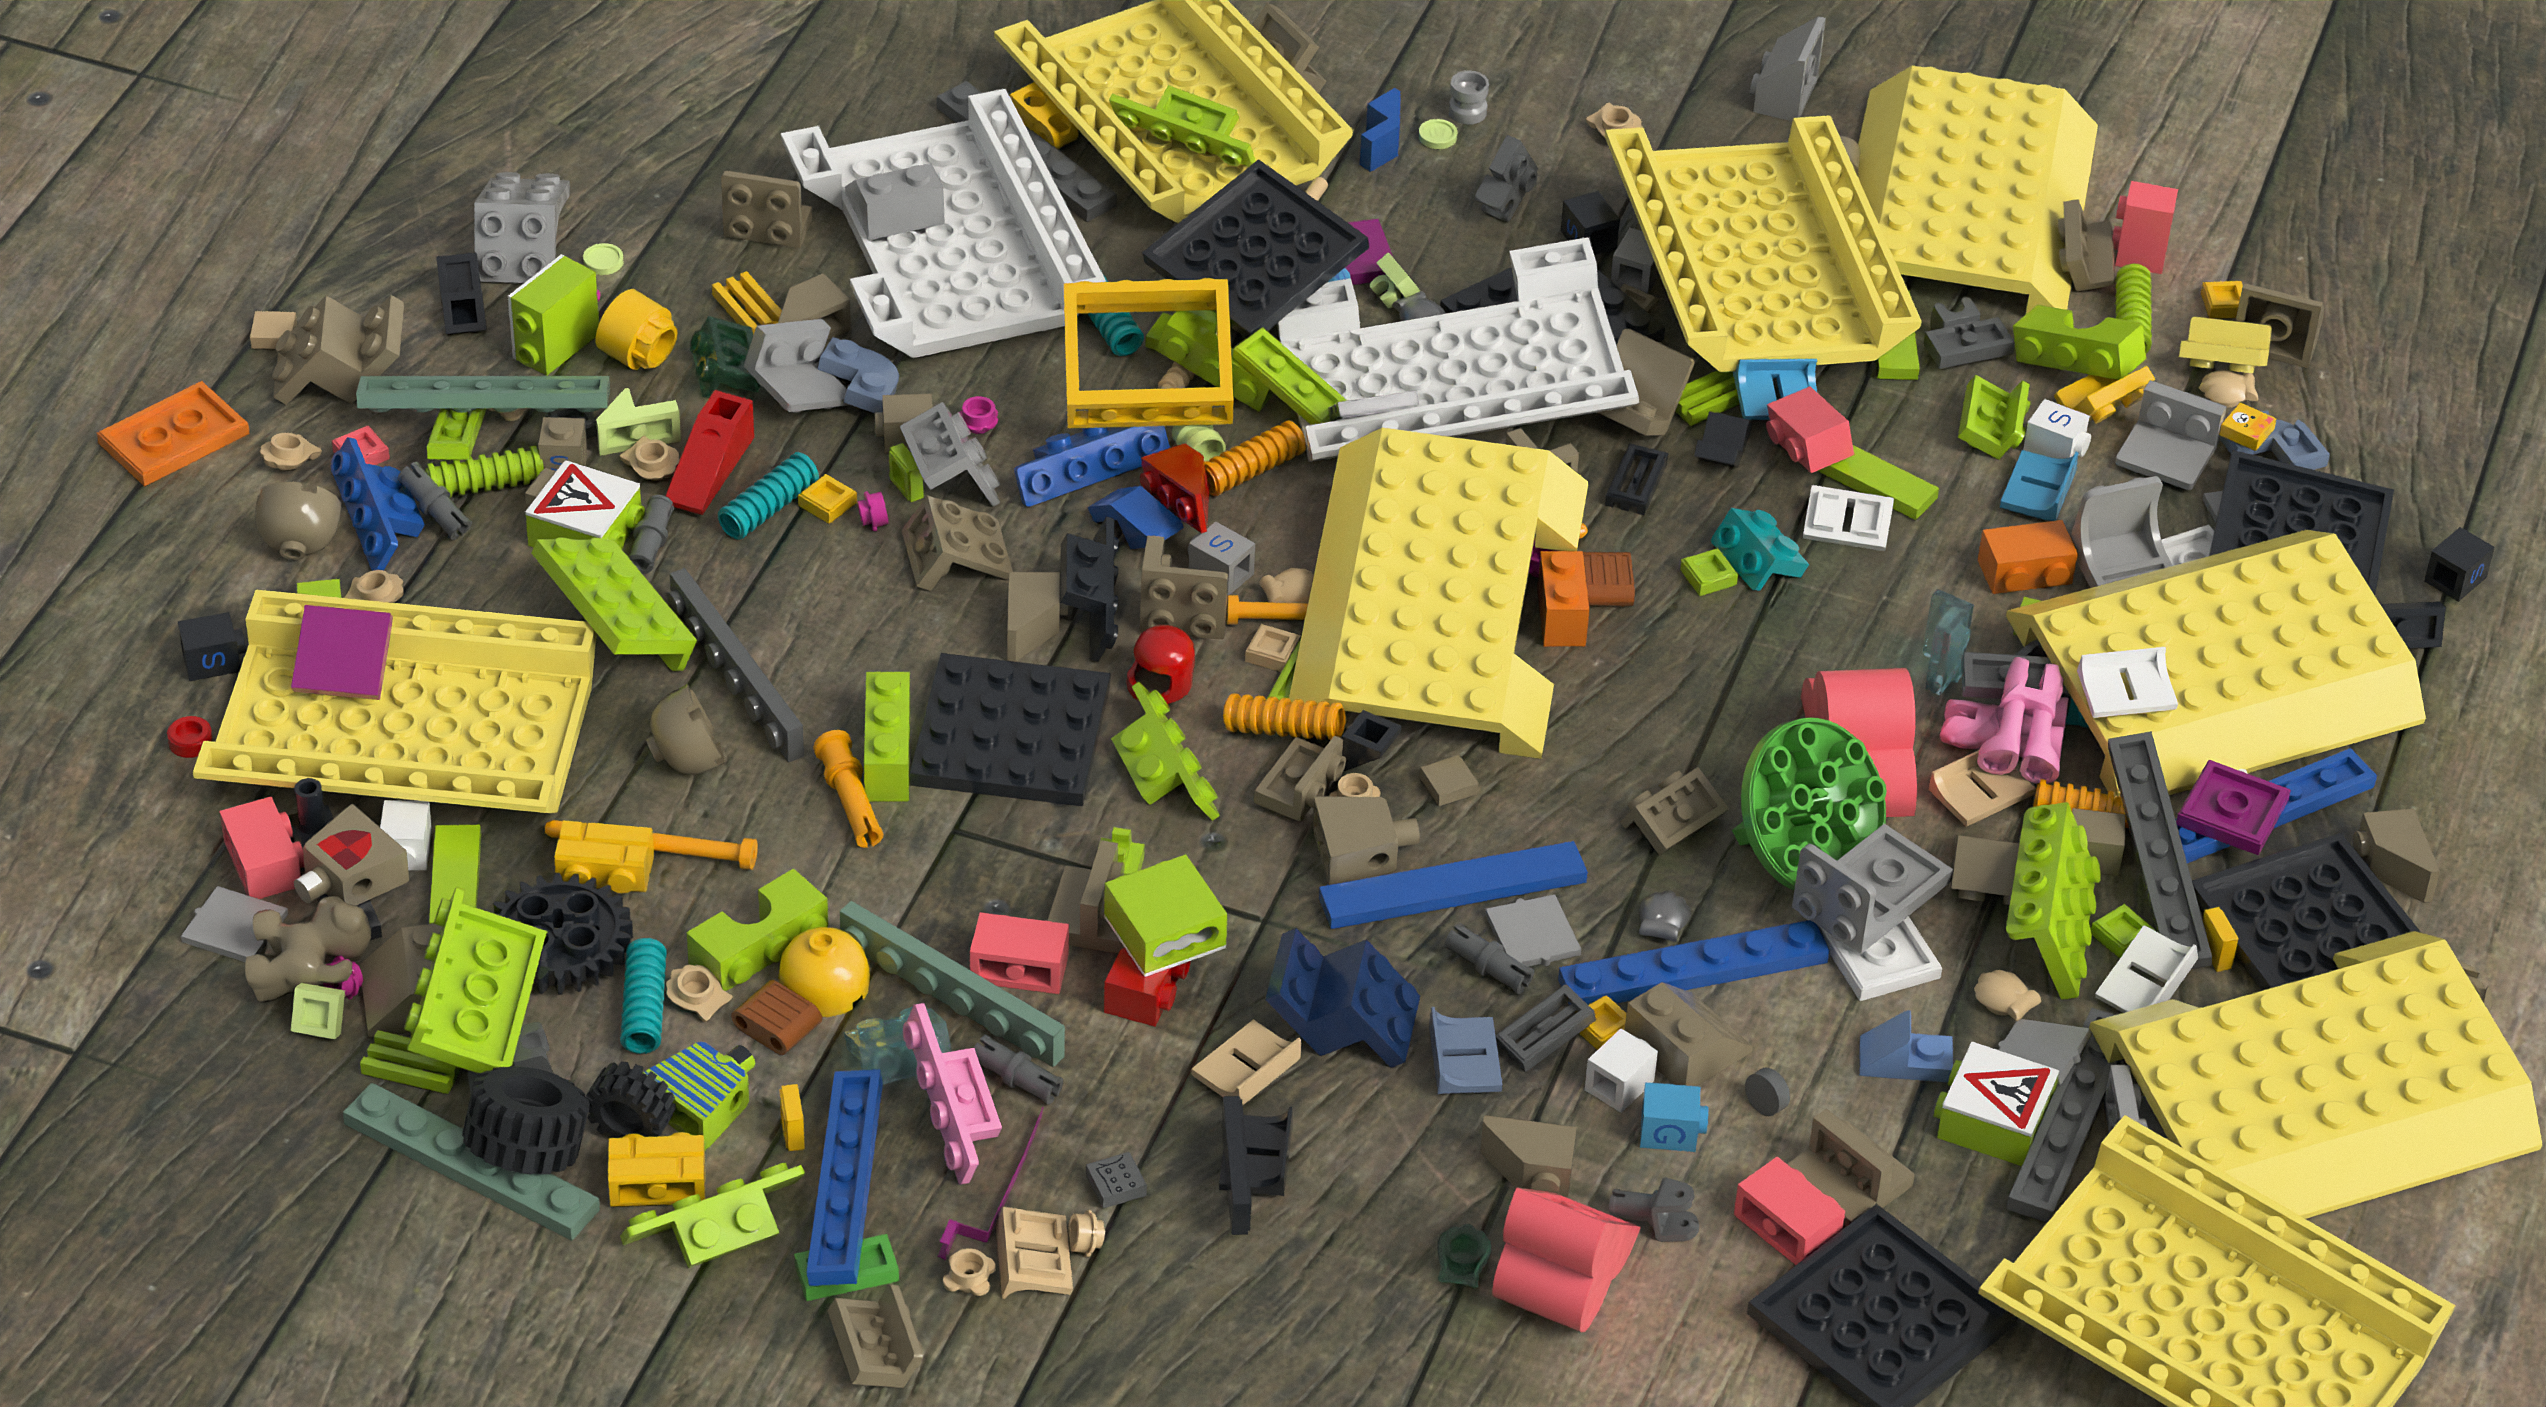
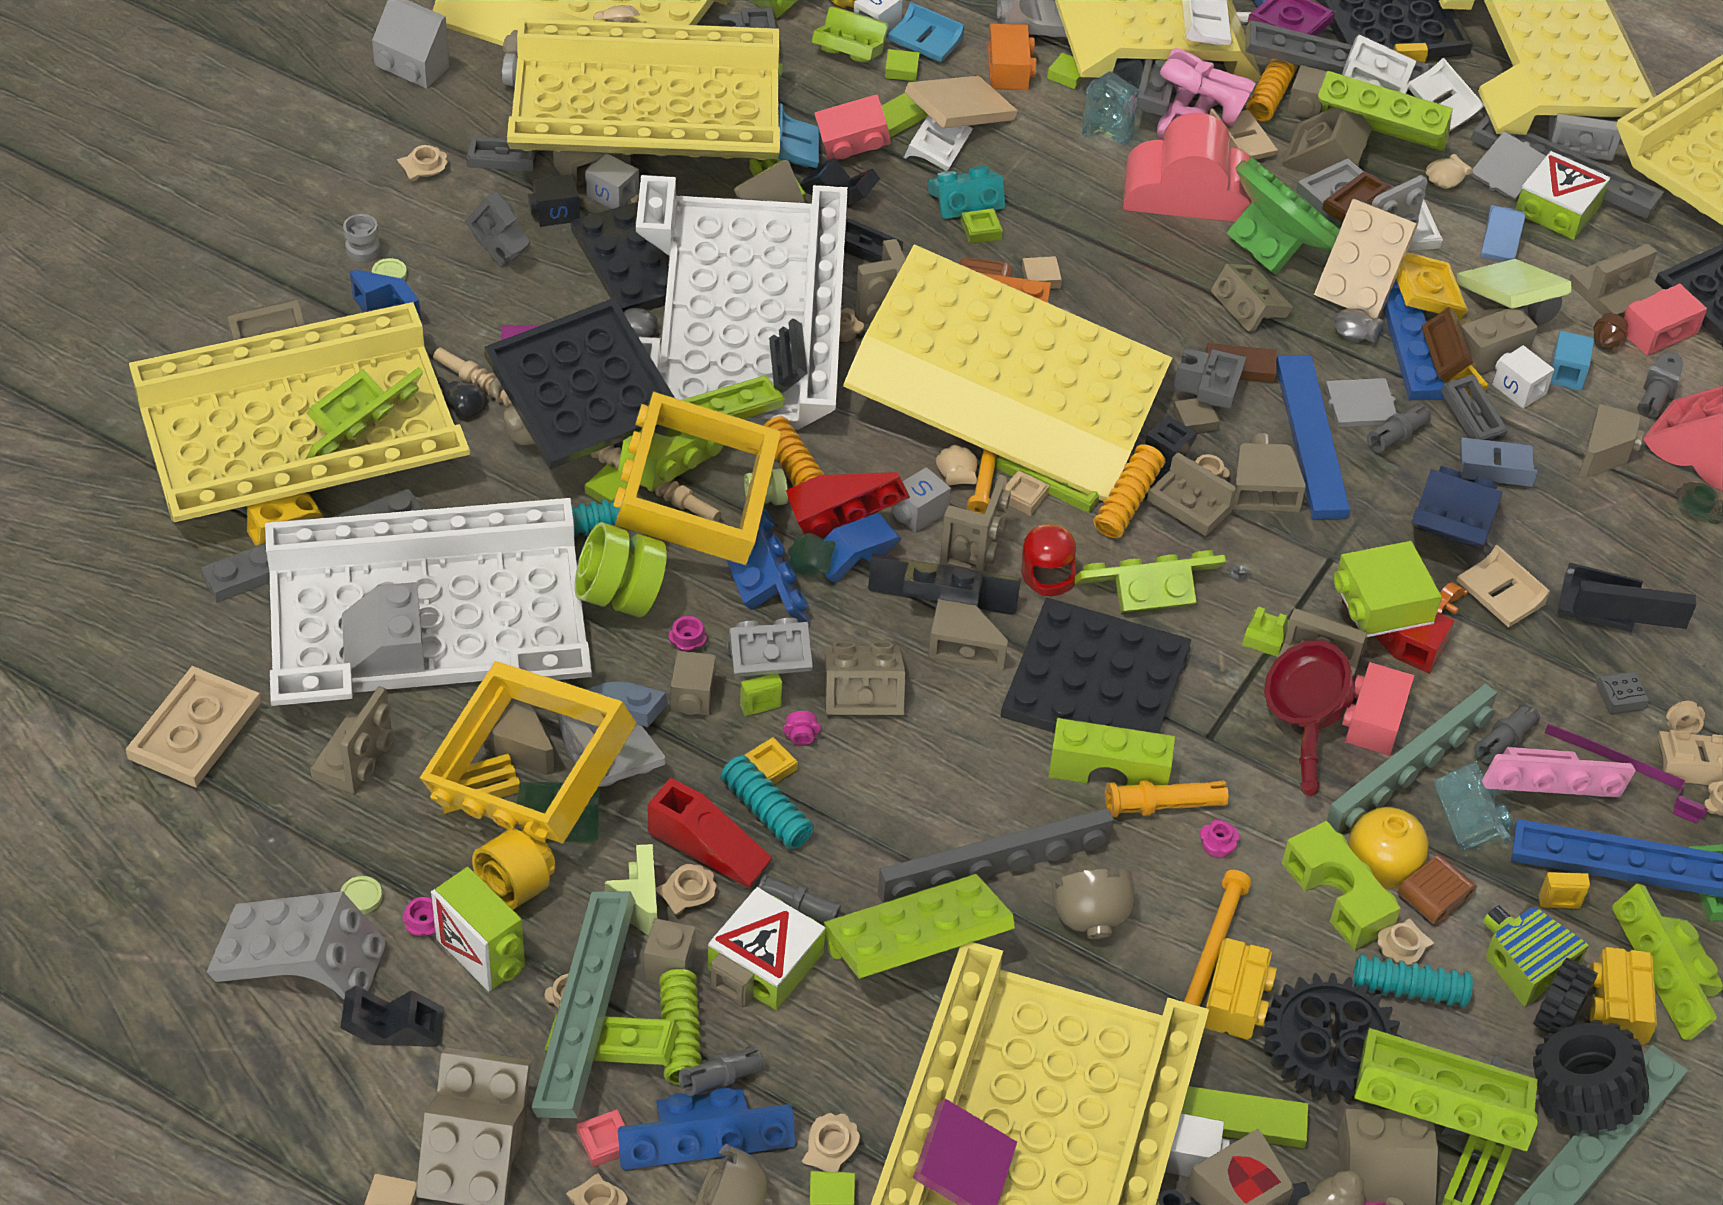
camera: 80 degrees left, 5 degrees up
none -> tan plate [125,666,261,787]
none -> yellow window [420,661,637,844]
none -> lime wheel [574,522,667,618]
none -> tan animal [593,5,640,23]
none -> clear green animal [788,533,836,575]
none -> lime tile [885,49,920,81]
none -> tan tile [905,76,1018,128]
none -> tan tile [1022,256,1062,289]
none -> dark grey plate [1174,348,1246,409]
none -> dark pink plate [1200,820,1240,858]
none -> reddish brown tile [1205,343,1276,383]
none -> dark red piece [1264,640,1355,797]
none -> tan plate [1314,199,1418,319]
none -> reddish brown tile [1322,171,1391,222]
none -> white slope [1342,35,1416,94]
none -> yellow tile [1396,252,1468,319]
none -> reddish brown tile [1421,307,1473,382]
none -> orange piece [1437,582,1468,614]
none -> yellowish green tile [1457,259,1571,309]
none -> reddish brown plate [1593,313,1628,349]

